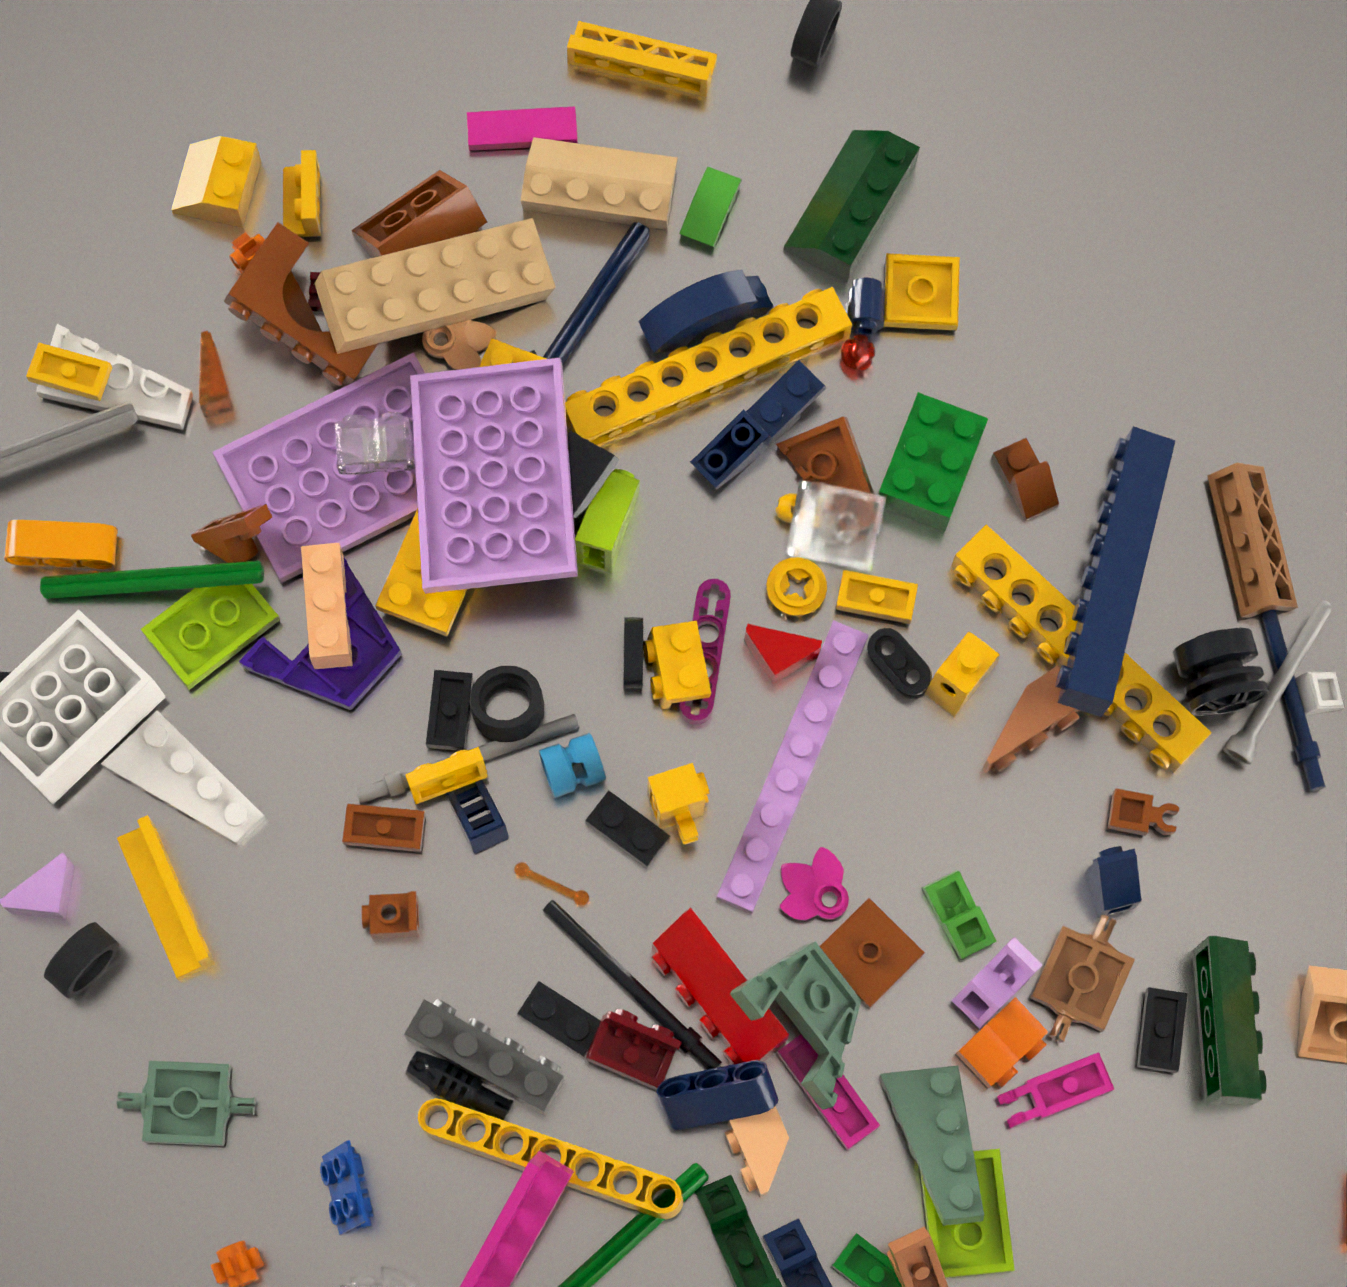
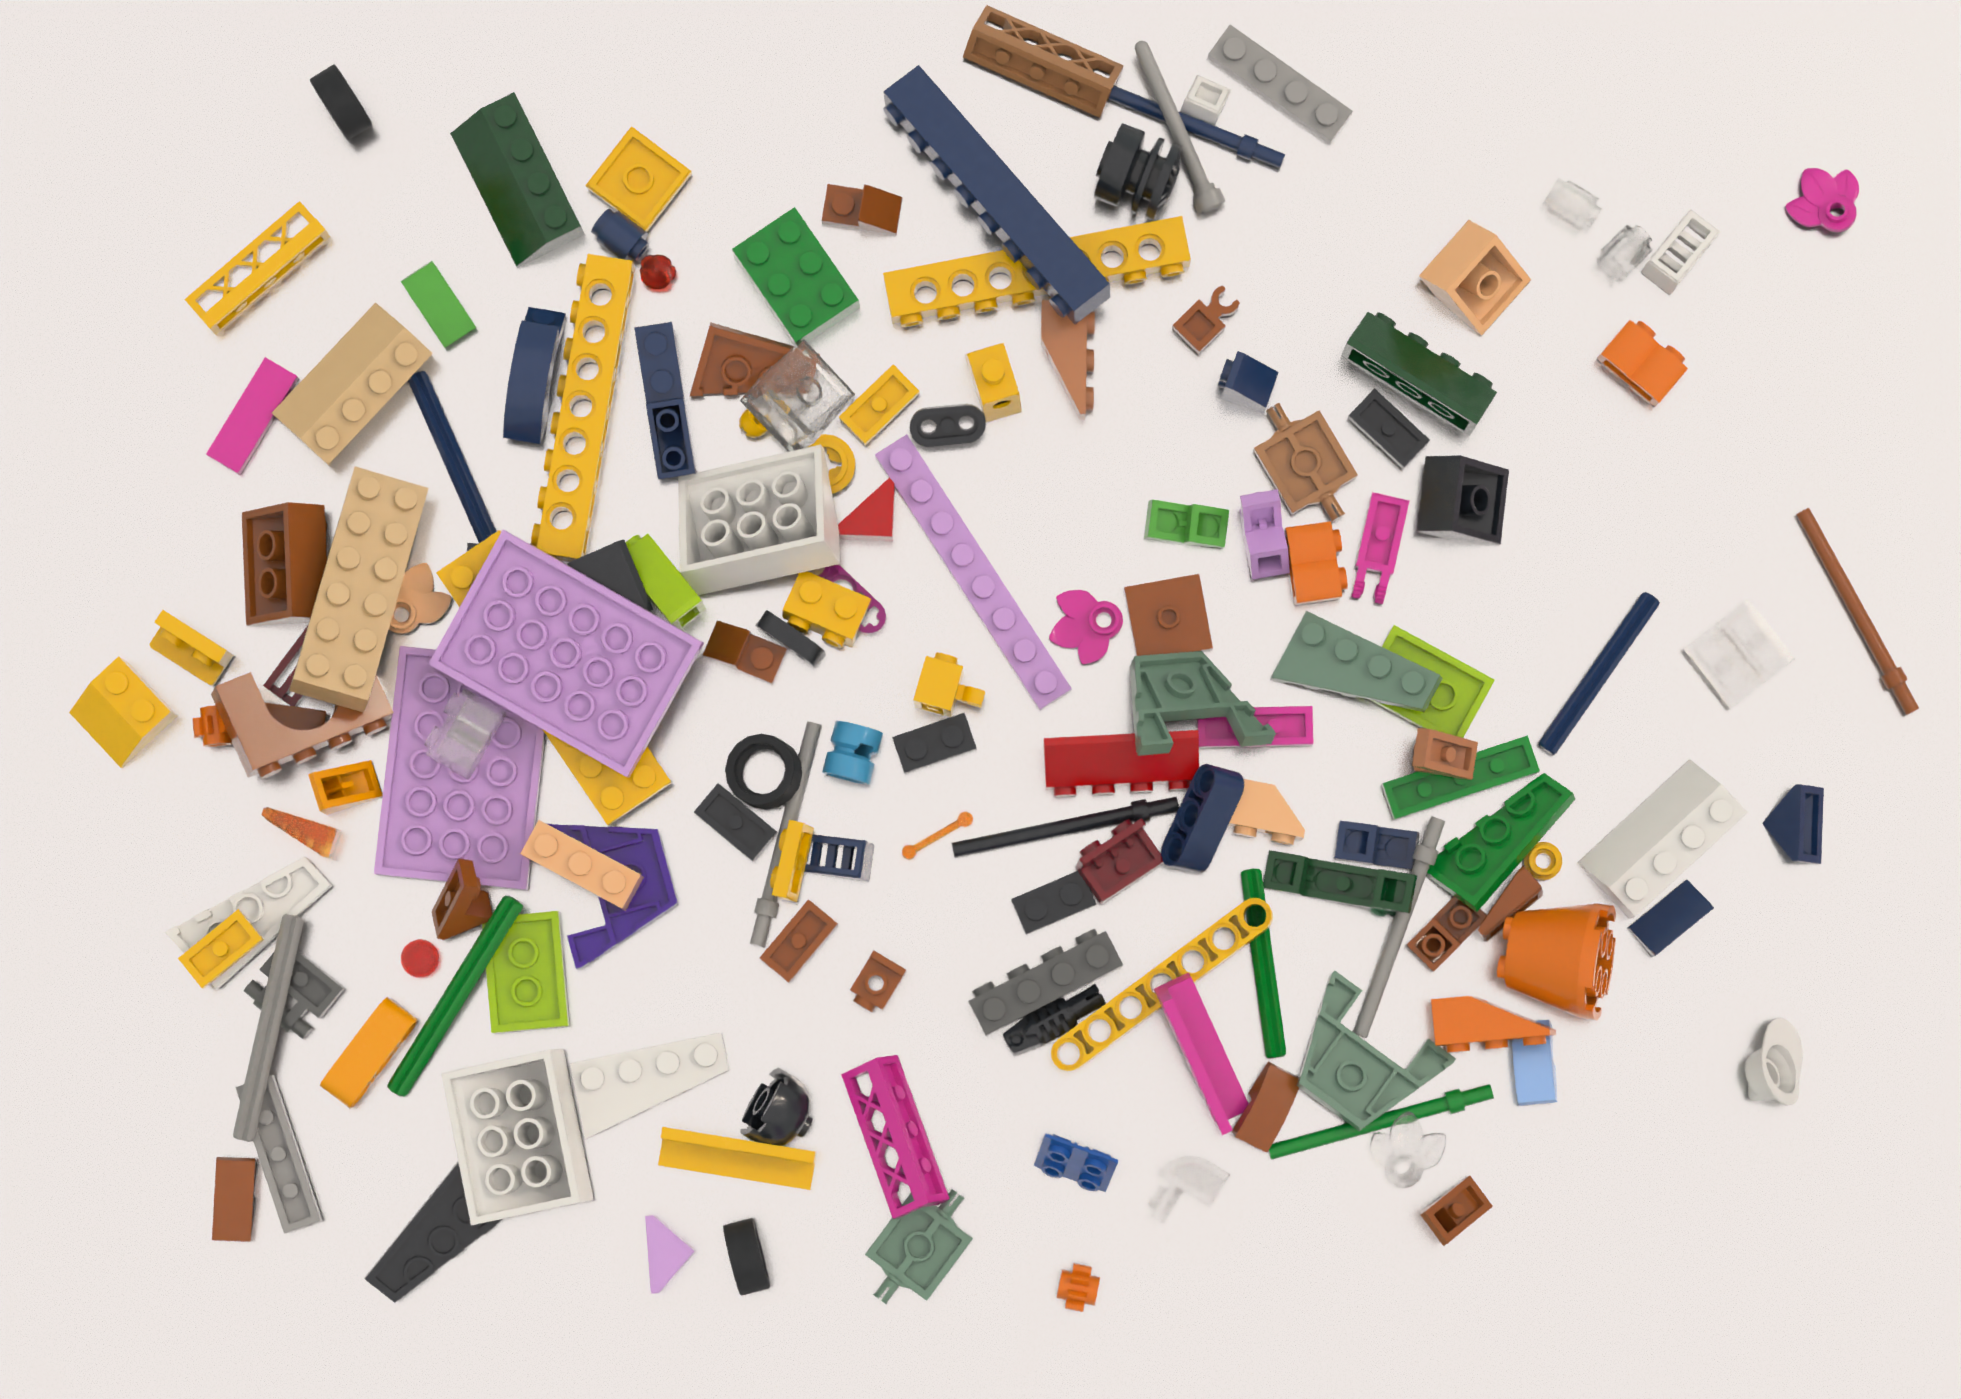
camera: 50 degrees left, 10 degrees up
none -> dark grey plate [244,950,344,1039]
none -> light orange slope [308,760,383,815]
none -> clear red plate [401,939,440,978]
none -> white slope [678,444,840,595]
none -> dark orange slope [703,620,788,685]
none -> black cylinder [740,1067,813,1146]
none -> dark pink fence [841,1055,950,1219]
none -> black slope [1417,455,1509,545]

